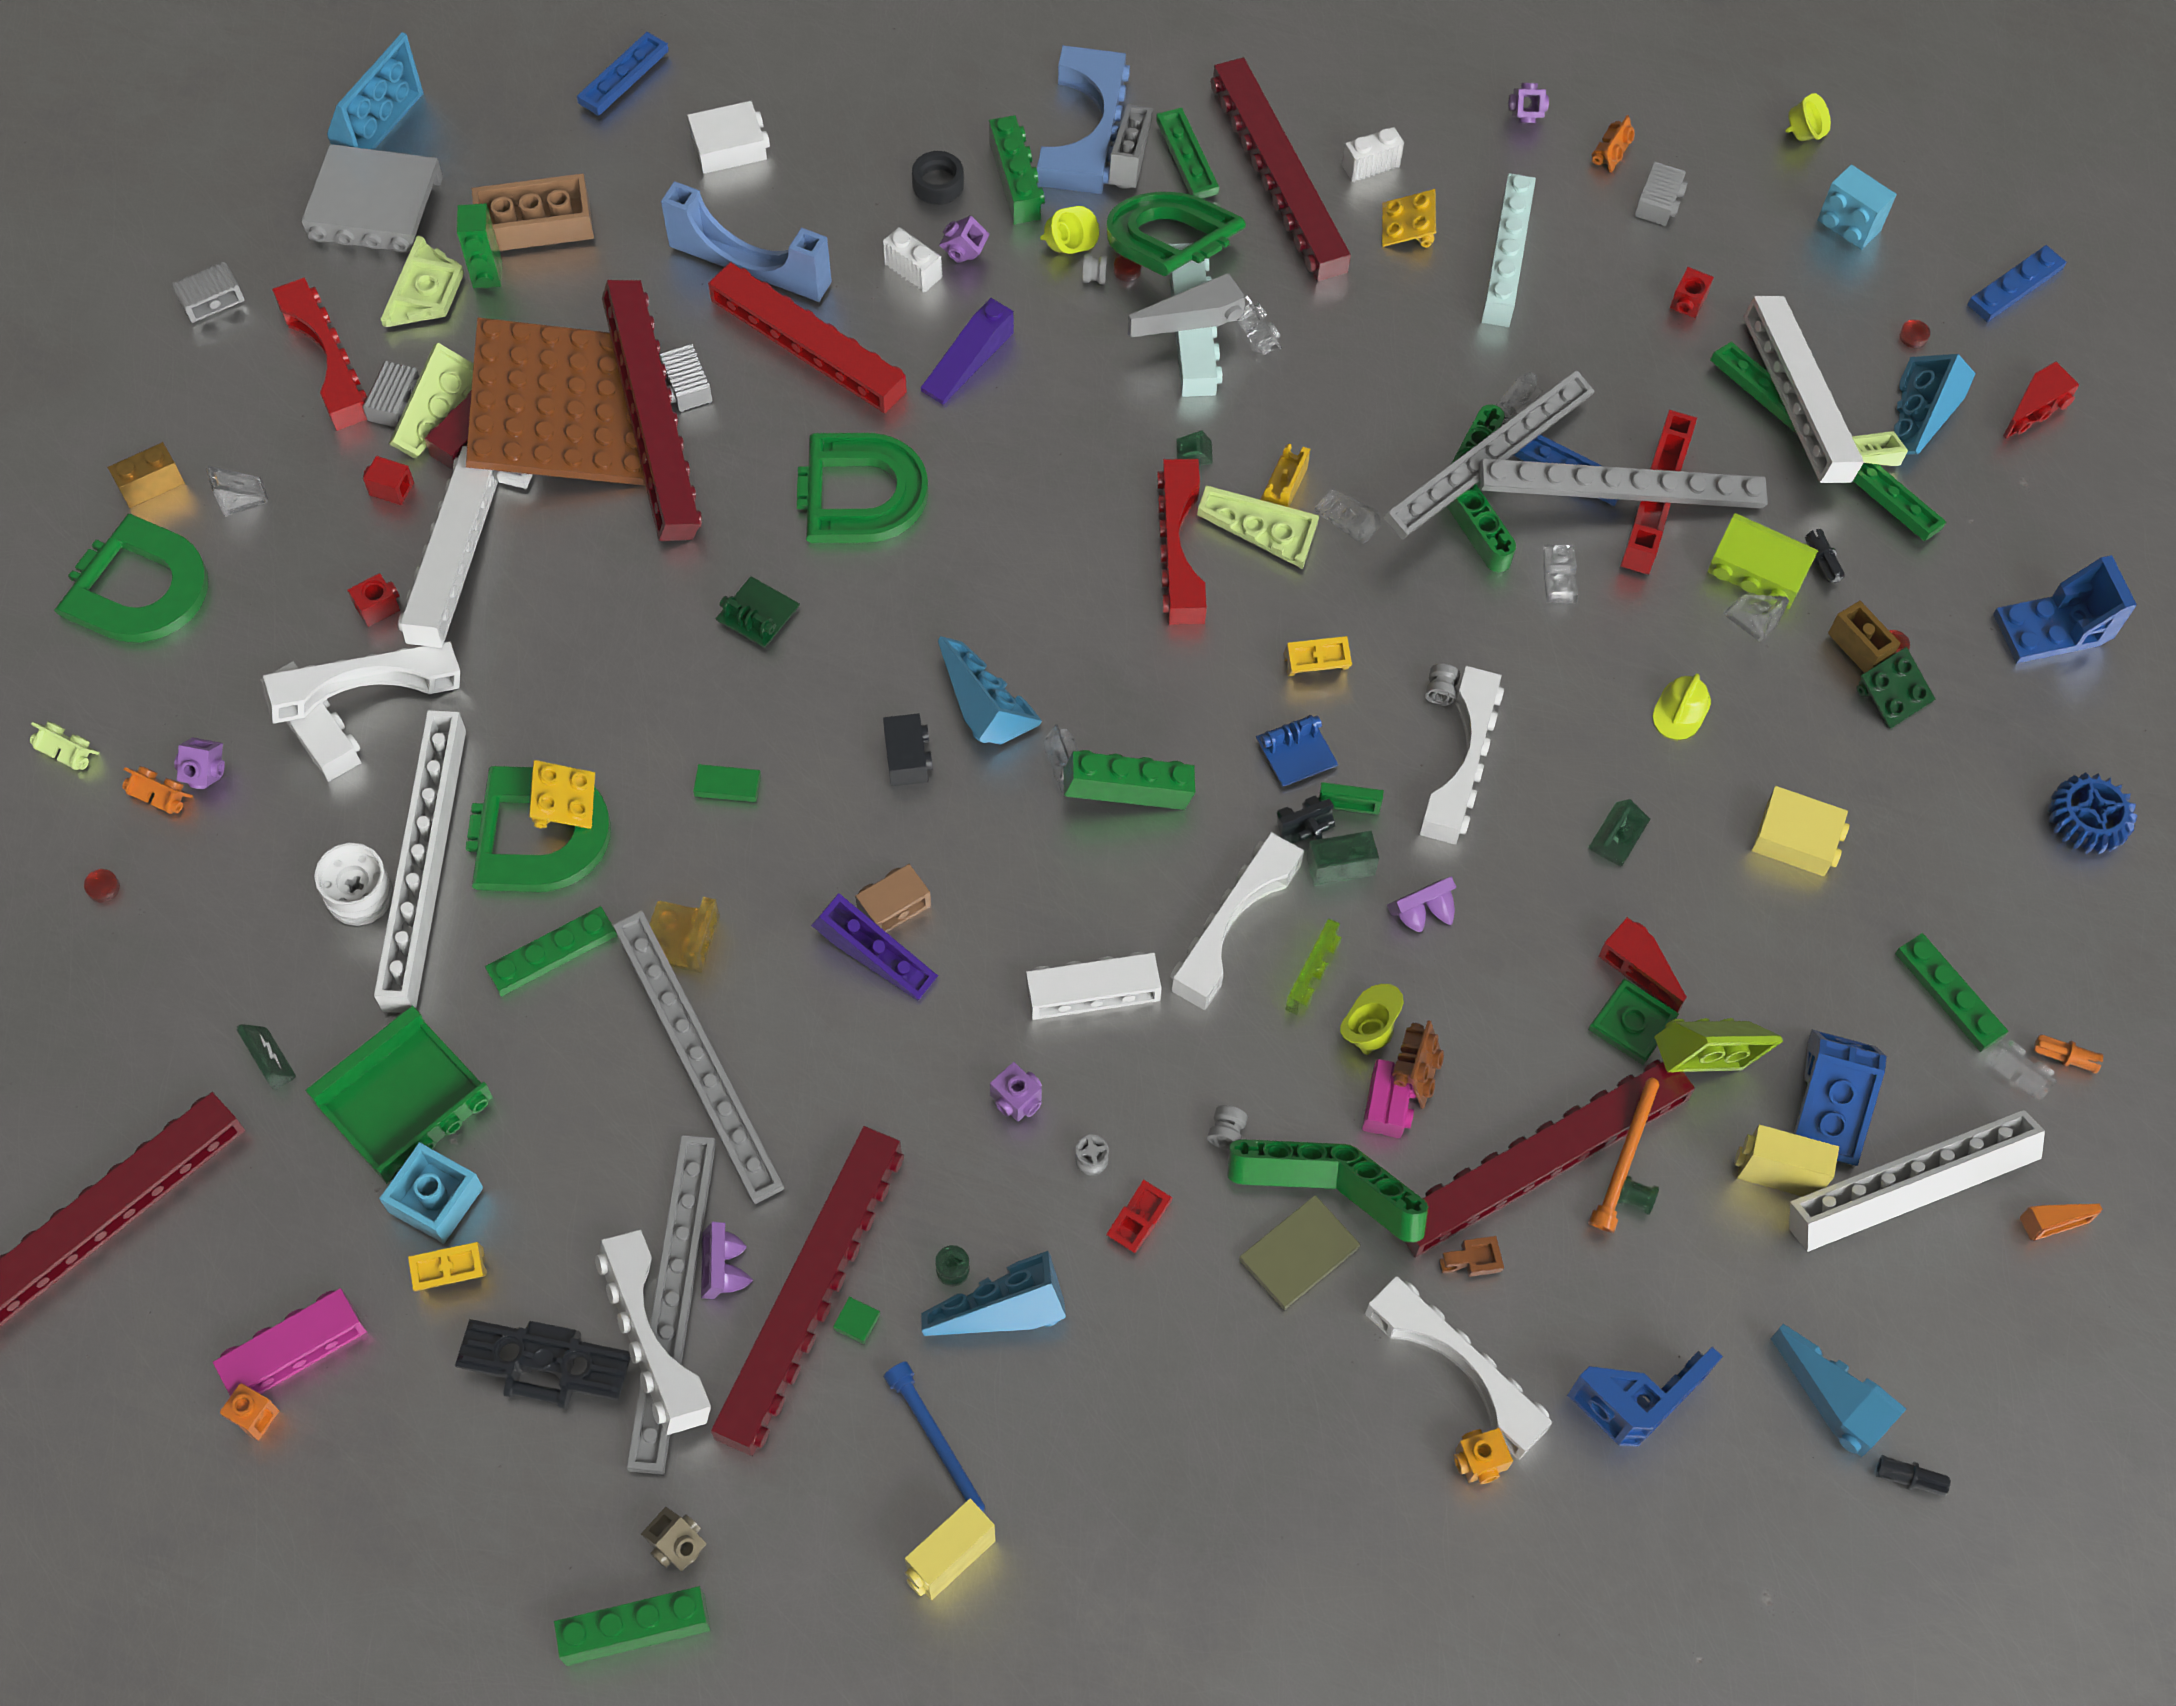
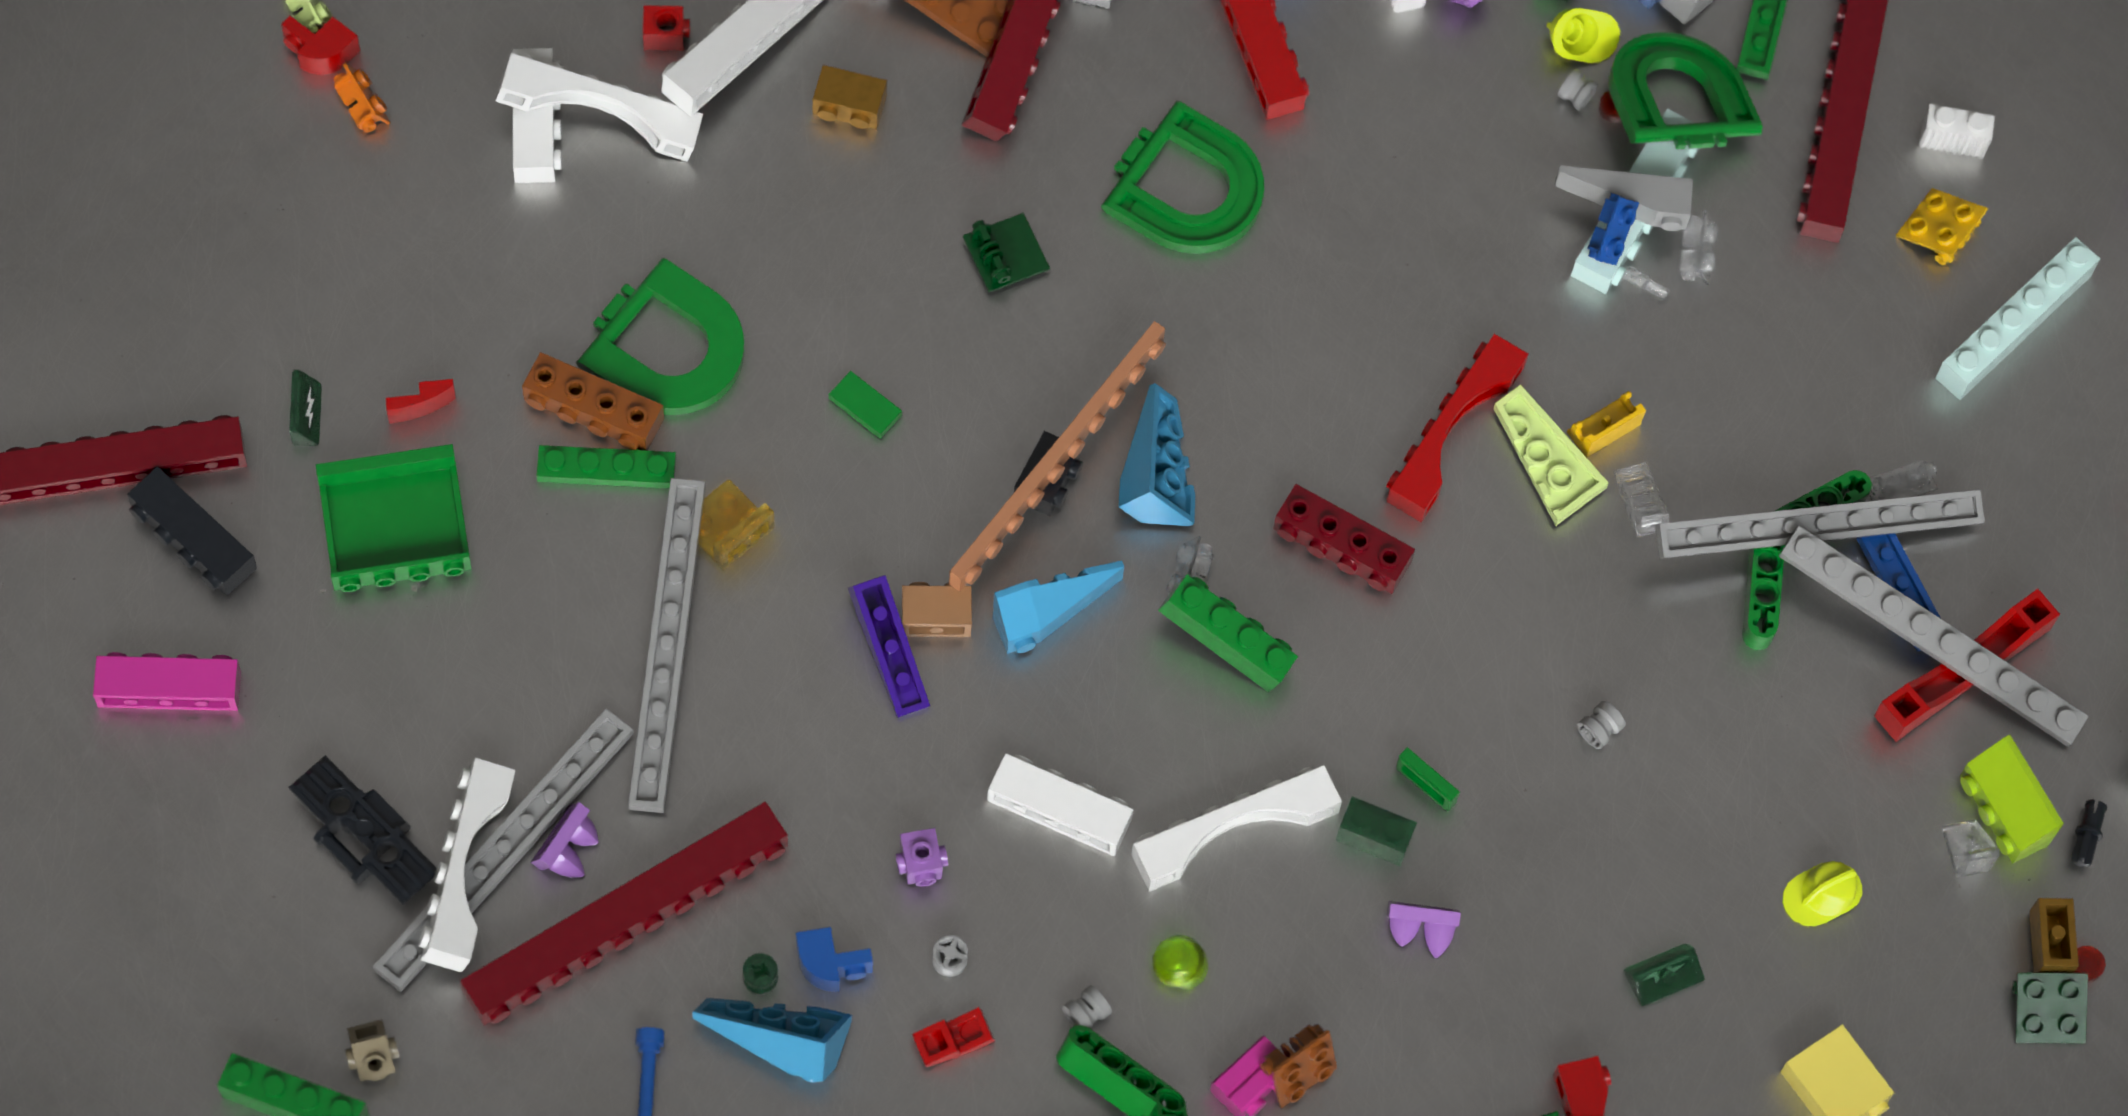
camera: 30 degrees right, 5 degrees up
clear red tile [84,869,120,902] -> none
medium lavender brick [174,737,225,789] -> none
orange bracket [220,1384,280,1441] -> none
white wheel [314,843,393,926] -> none
white brick [374,710,466,1013] -> none
medium azure brick [379,1142,483,1244] -> none
yellow hinge [408,1242,487,1291] -> none
yellow hinge [529,760,595,829] -> none
green tile [833,1297,880,1345] -> none
dark purple slope [921,298,1014,405] -> none
clear green slope [1176,430,1213,465] -> none
blue hinge [1256,715,1338,787] -> none
black hips [1276,795,1335,845] -> none
yellow hinge [1283,636,1352,676] -> none
clear neon green plate [1285,918,1342,1015] -> none
neon yellow piece [1340,983,1404,1055] -> none
white arch [1420,666,1504,845] -> none
clear slope [1543,545,1579,603] -> none
none -> black brick [127,466,257,596]
none -> red brick [281,16,360,75]
none -> red slope [386,379,456,424]
none -> dark orange brick [522,352,664,451]
none -> blue brick [796,927,873,992]
none -> pearl gold brick [813,65,887,129]
none -> nougat plate [949,321,1166,592]
none -> dark azure wedge [992,561,1125,654]
none -> clear neon green hair [1152,935,1209,991]
none -> dark red brick [1273,484,1415,594]
none -> blue hinge [1587,193,1639,265]
none -> clear pin [1623,266,1669,299]

